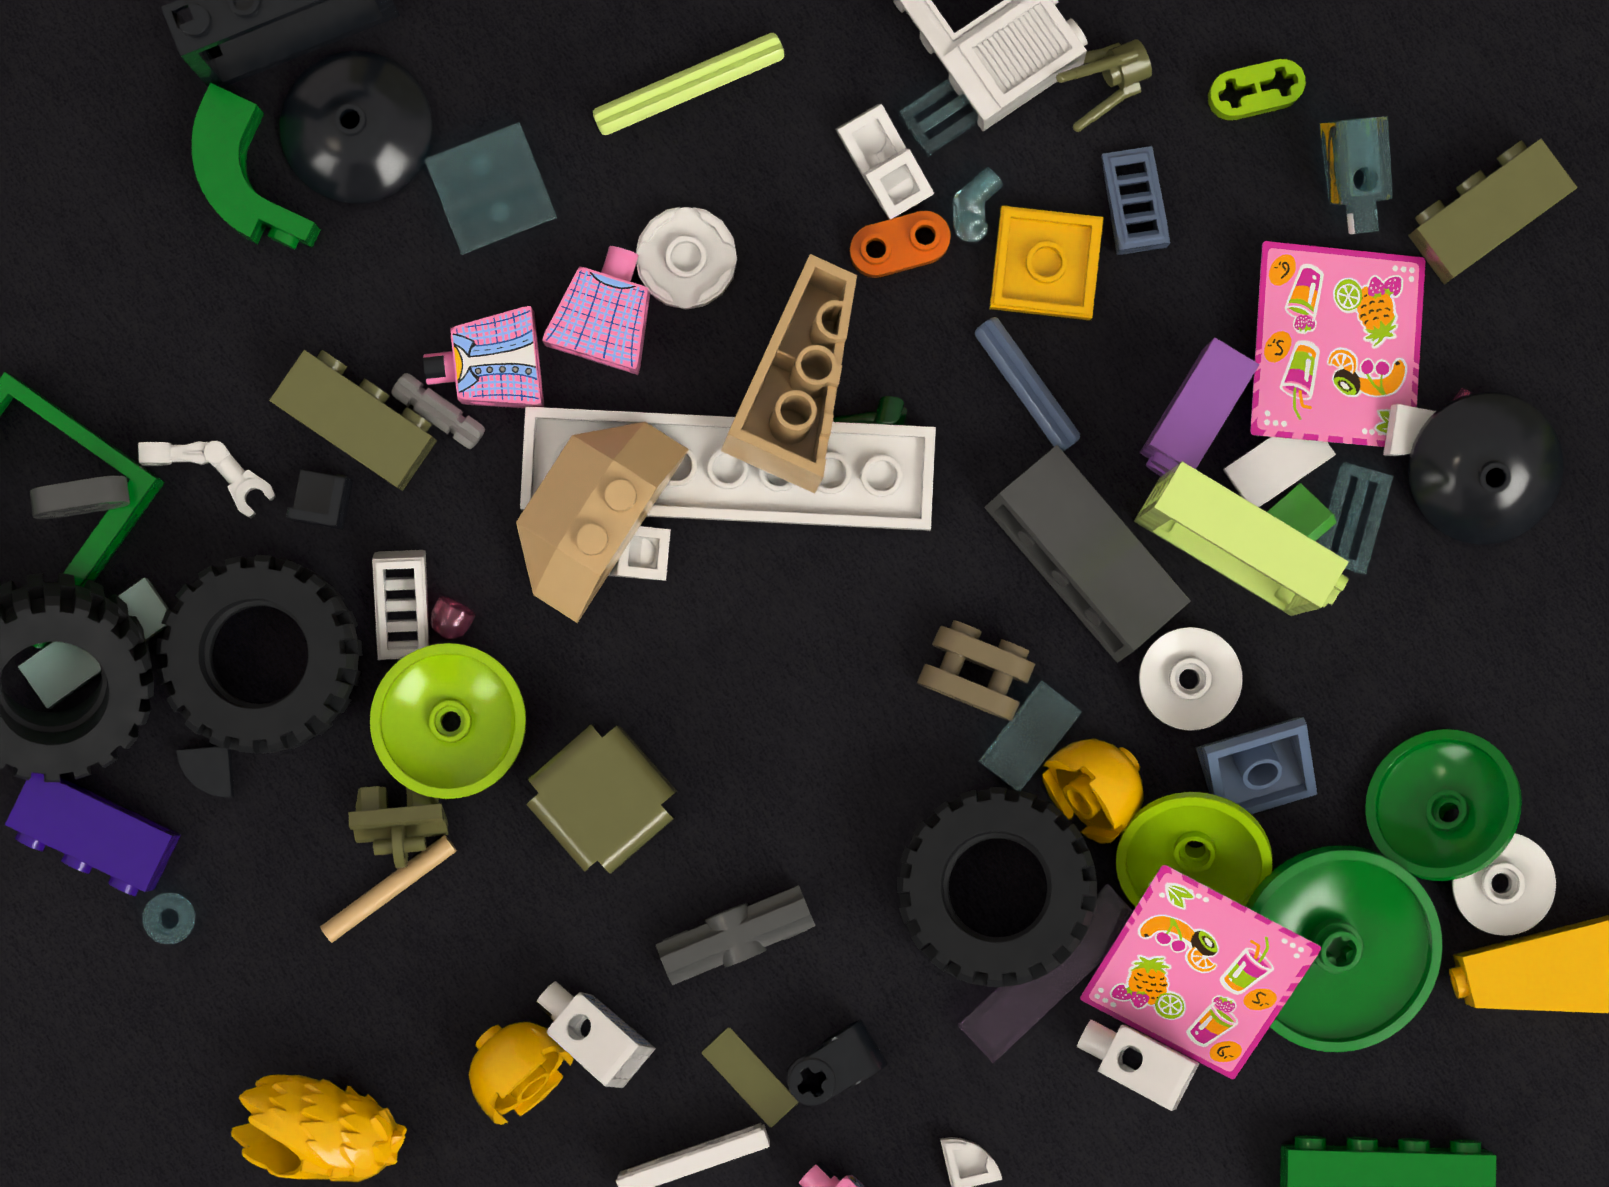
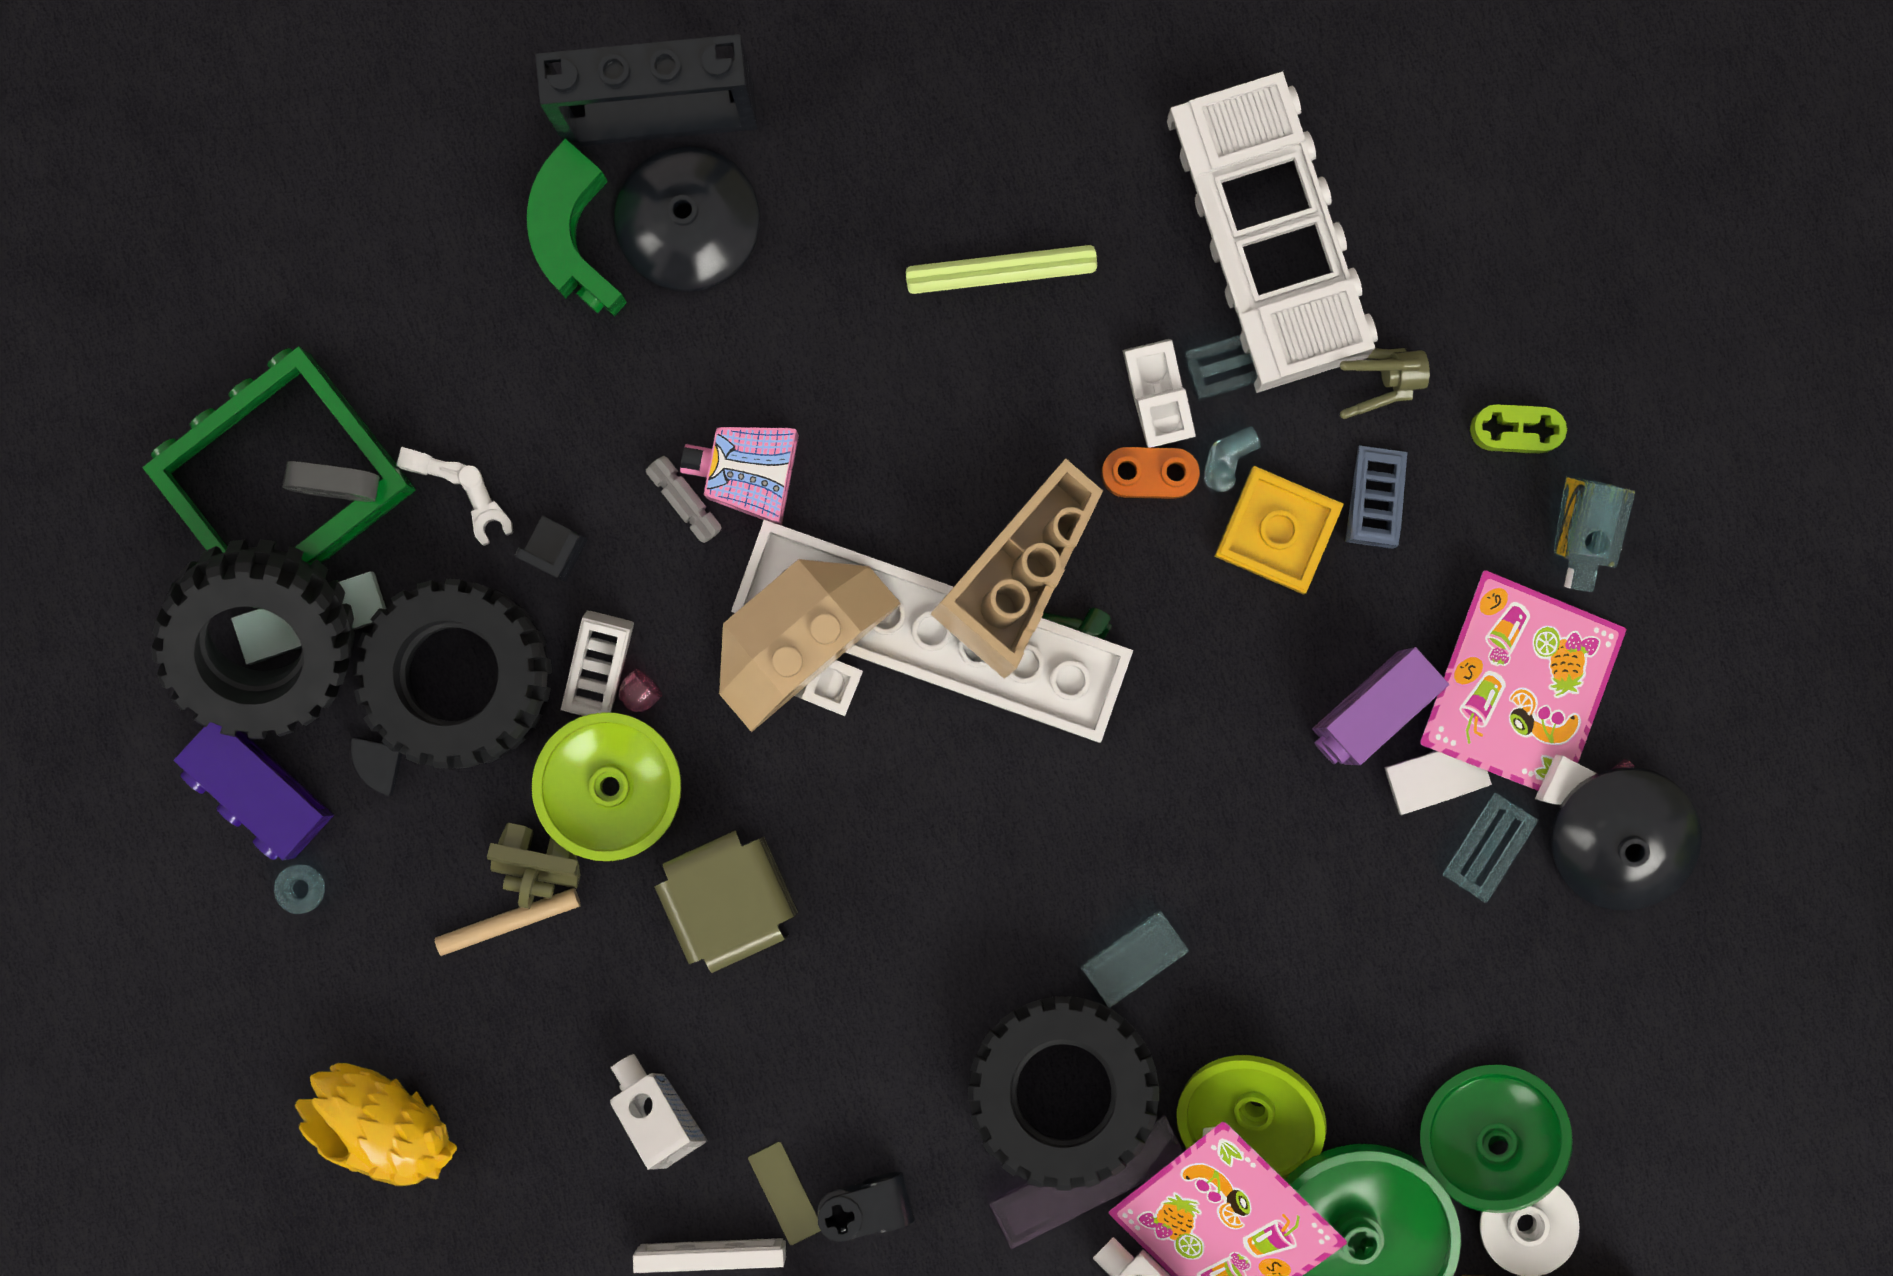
camera: 15 degrees right, 0 degrees up
olive brick [269,350,437,491] -> none
clear light blue slope [424,122,557,255] -> none
yellow cylinder [469,1022,573,1125] -> none
bright pink torso [542,246,650,375] -> none
white tile [636,207,737,310] -> none
dark grey piece [656,885,815,985] -> none
dark tan brick [917,620,1035,722] -> none
sand blue axle [975,317,1080,451] -> none
dark grey brick [984,445,1191,663] -> none
yellow cylinder [1042,739,1144,844] -> none
yellowish green window [1134,462,1349,616] -> none
white dish [1139,627,1242,730] -> none
sand blue slope [1196,717,1317,814] -> none
bright green tile [1267,483,1337,541] -> none
olive brick [1408,139,1578,285] -> none

